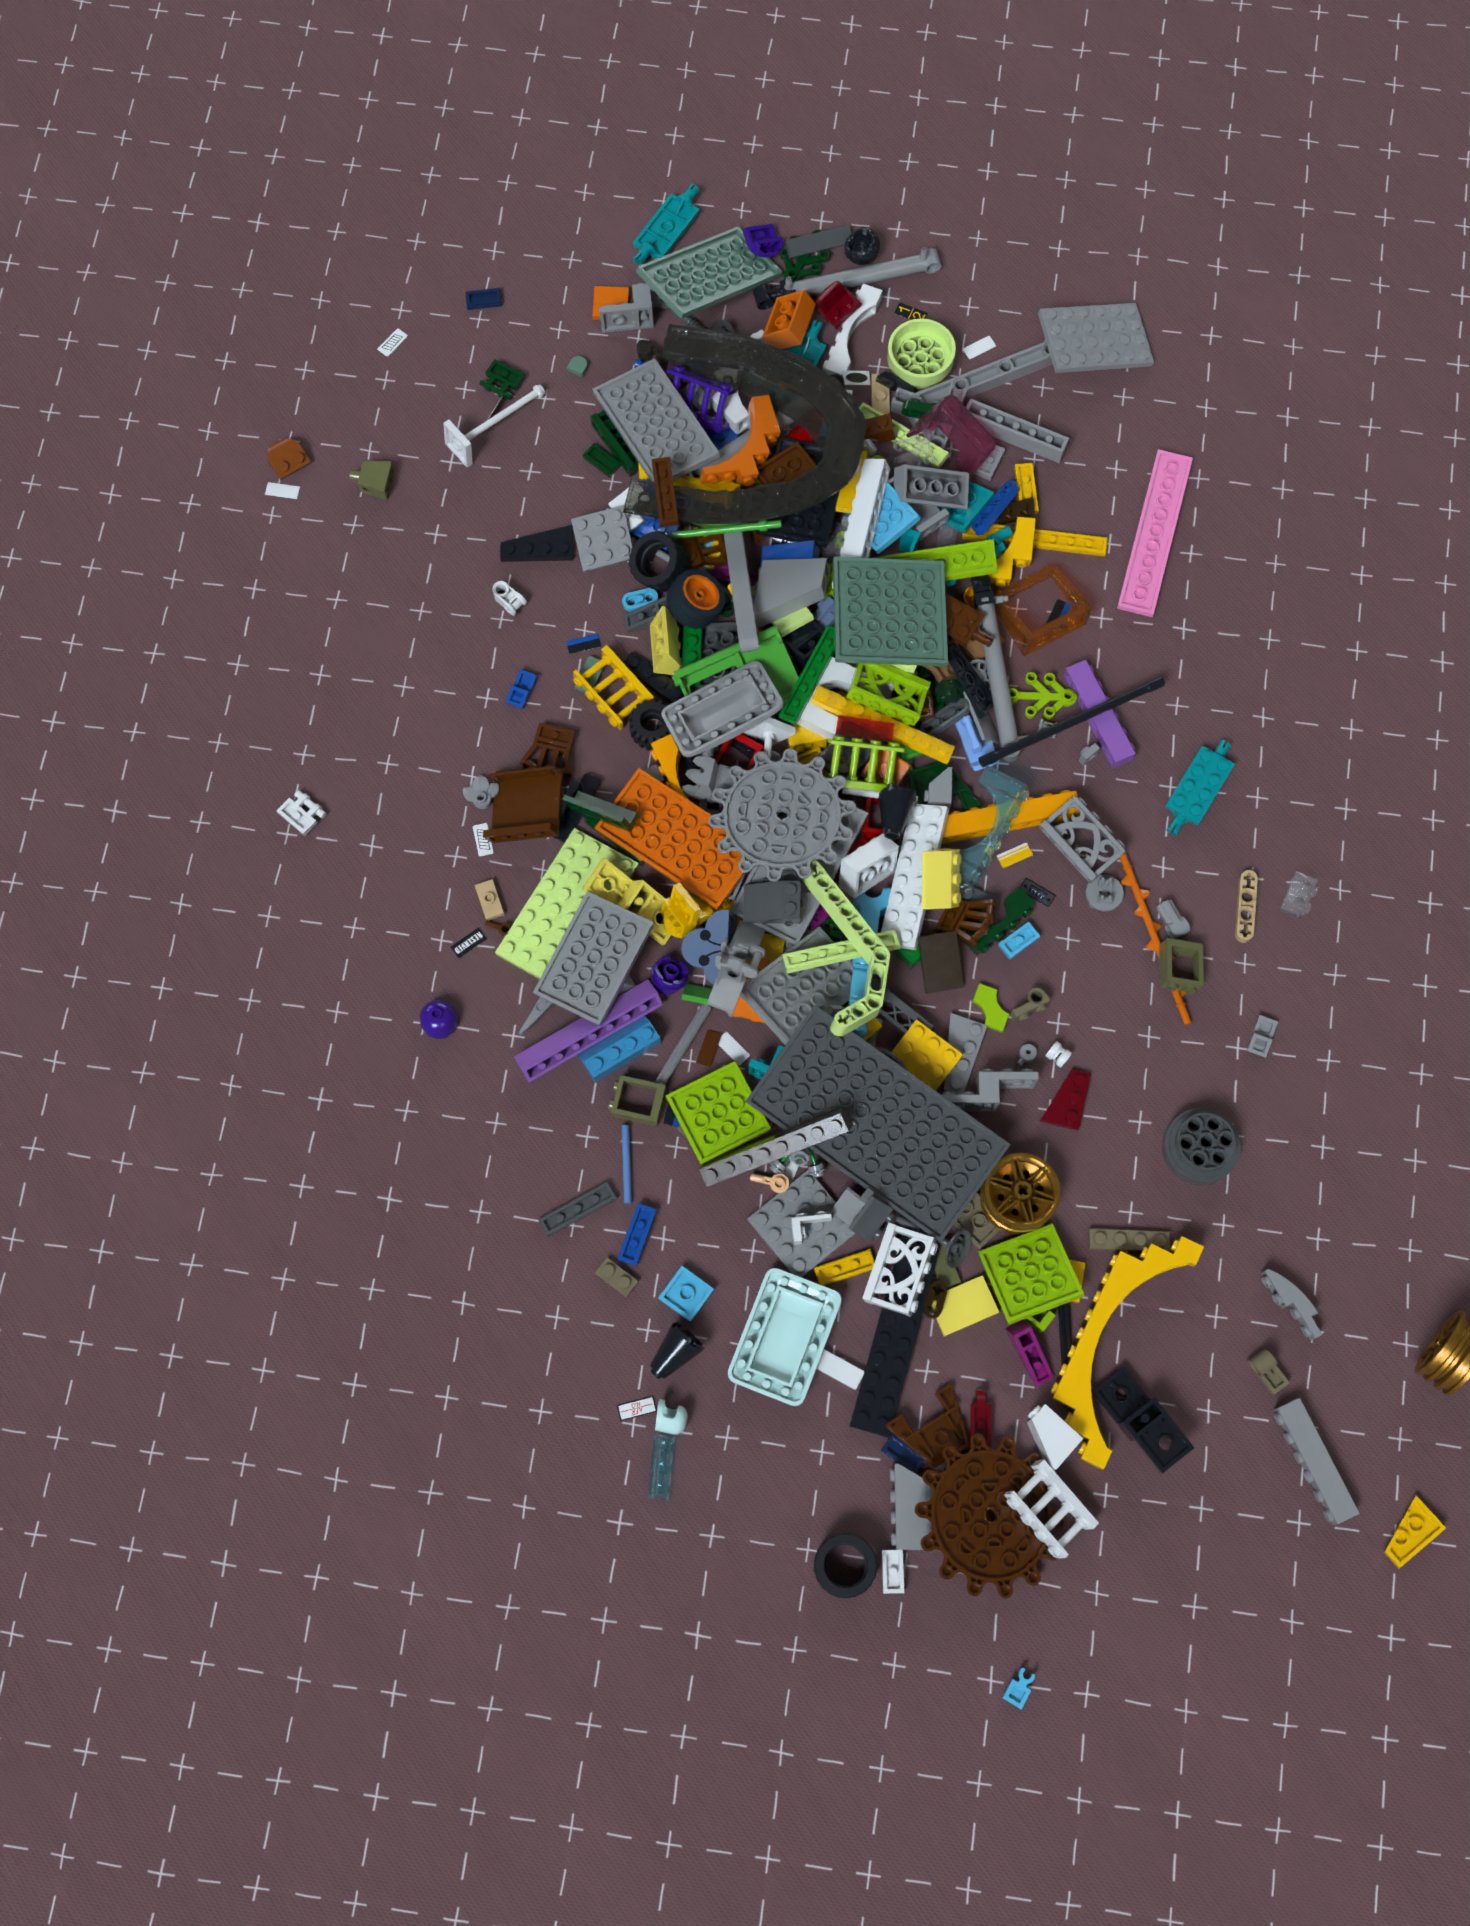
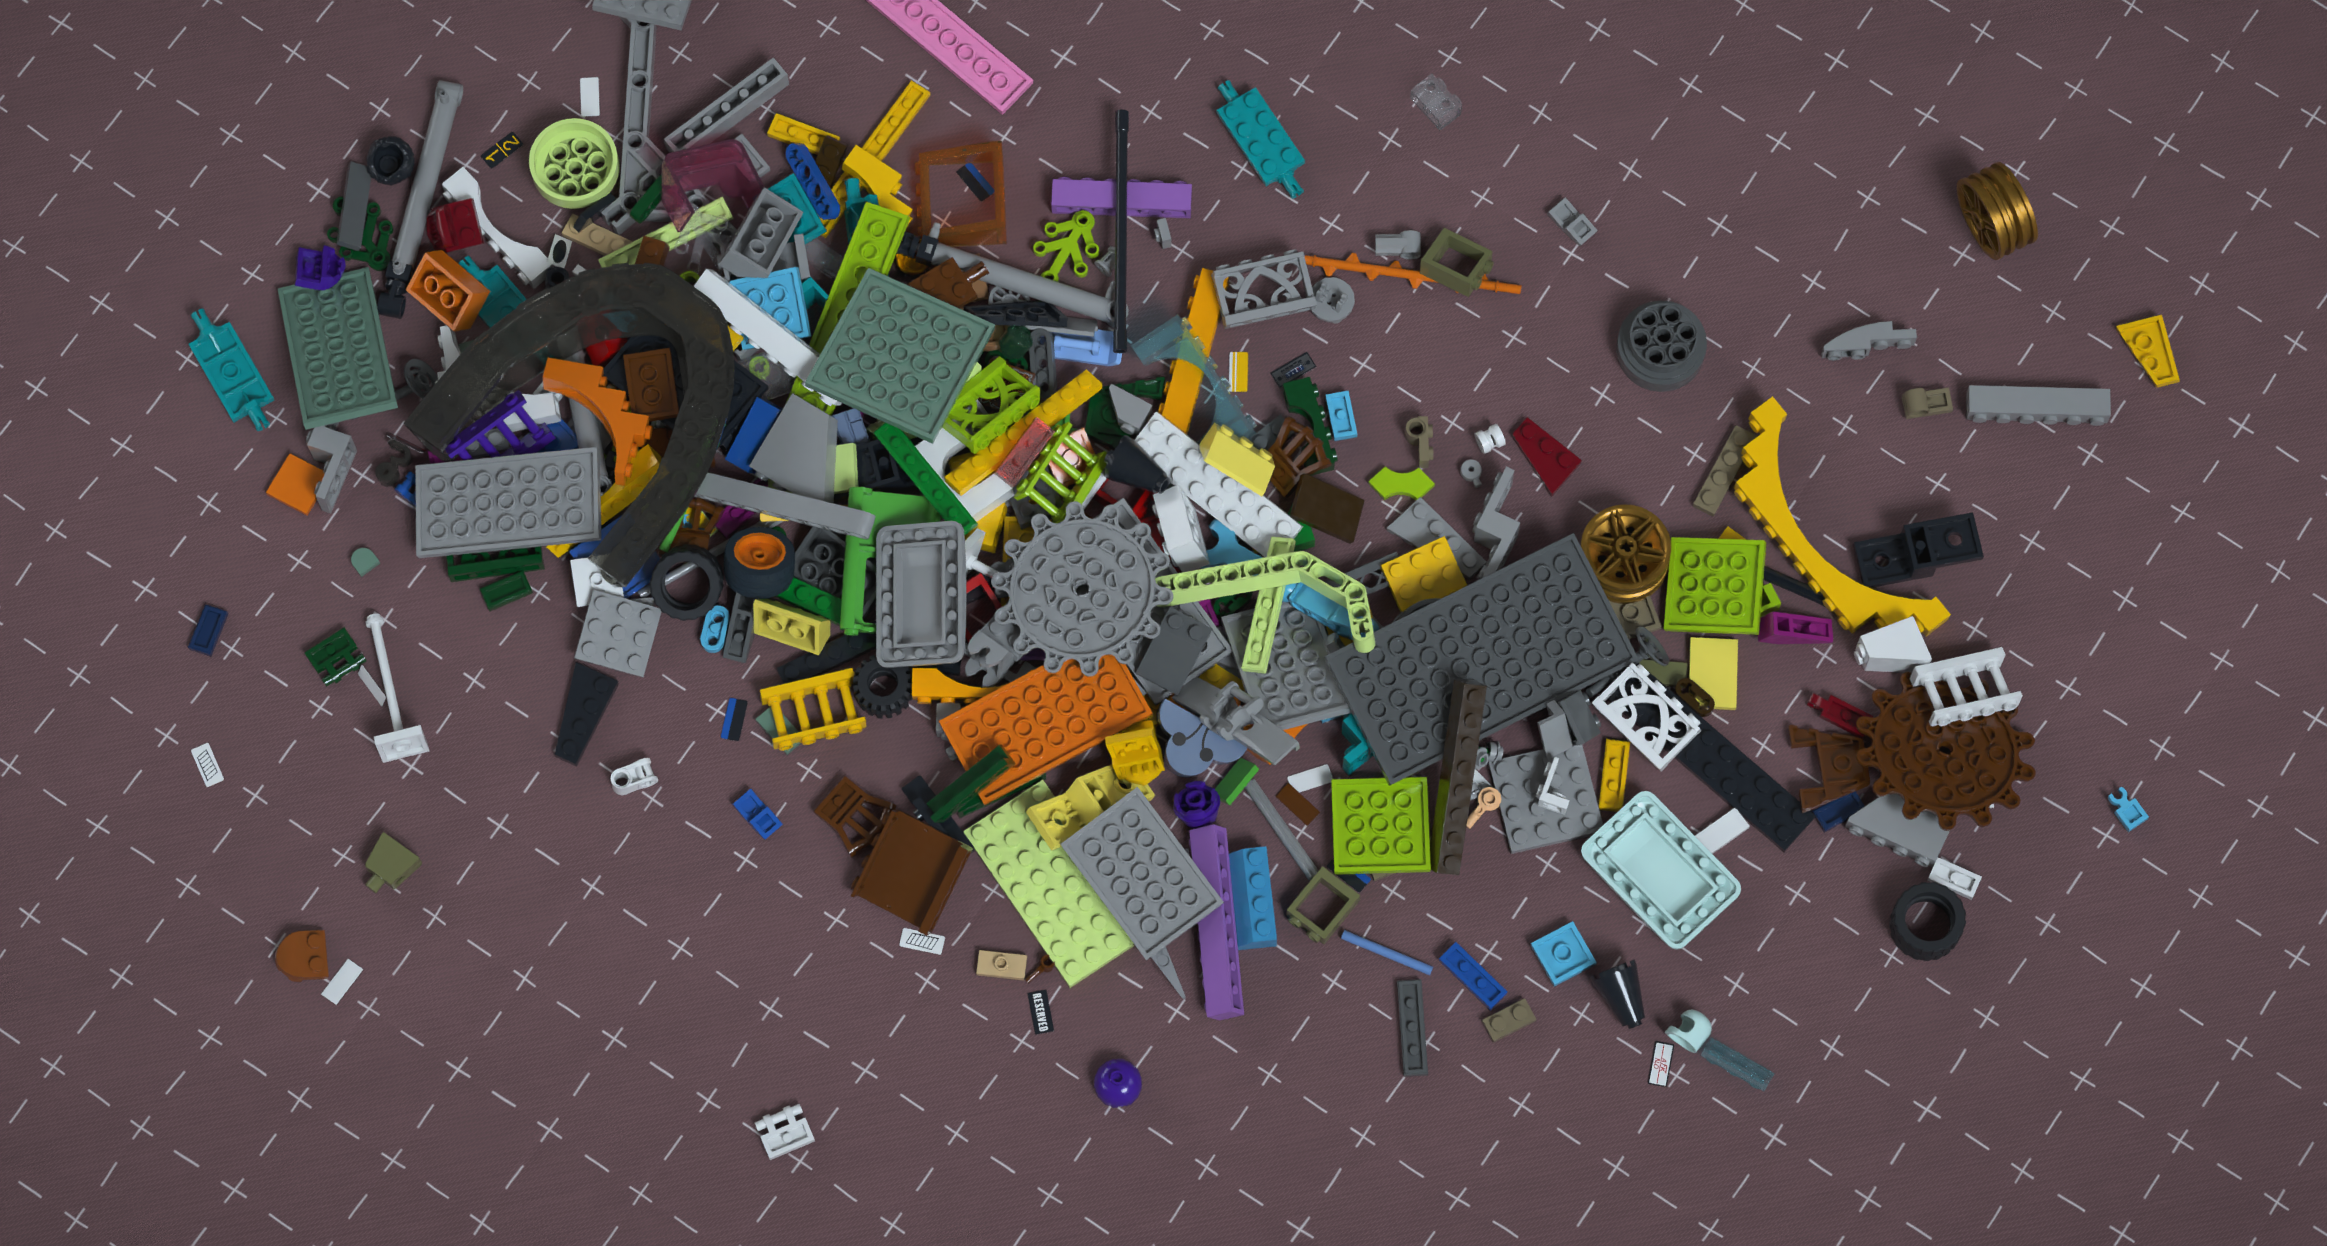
camera: 65 degrees left, 0 degrees up
light grey plate [463,775,499,809] -> none
reddish brown plate [652,457,679,528] -> none
tan beam [1235,870,1258,943] -> none

